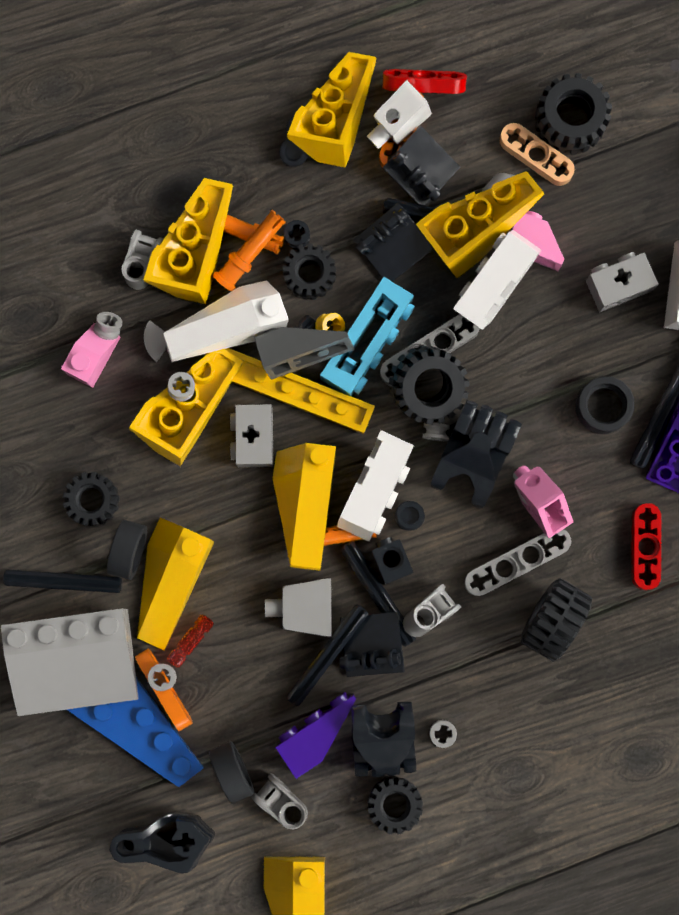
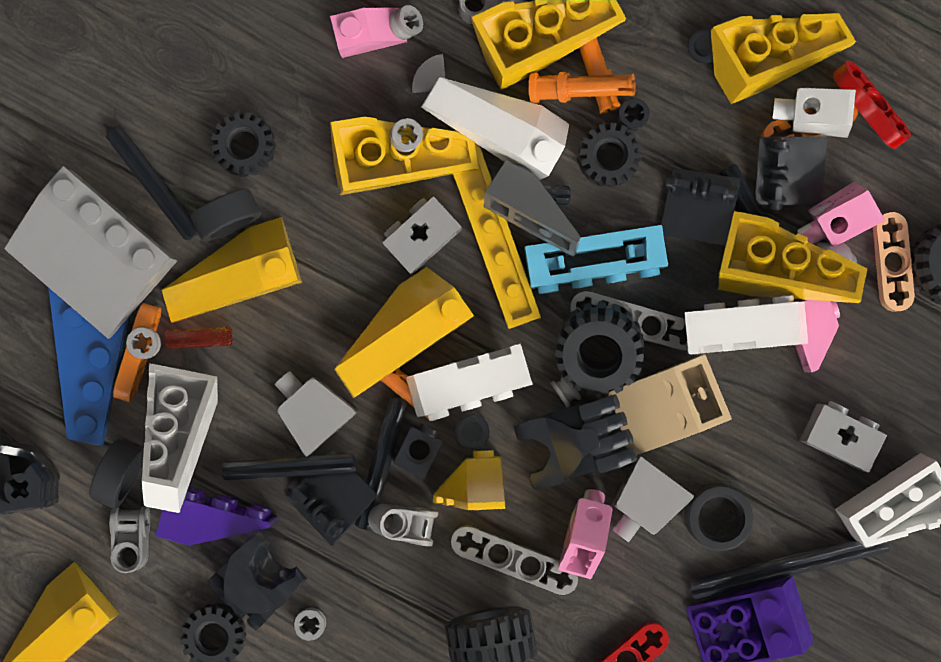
camera: 45 degrees right, 5 degrees up
yellow bush [315,313,345,331] -> none
none -> white wedge [142,363,218,513]
none -> yellow wedge [433,450,505,510]
none -> tan slope [609,354,732,455]
none -> light grey torso [612,455,694,542]
none -> bright pink torso [797,181,885,247]

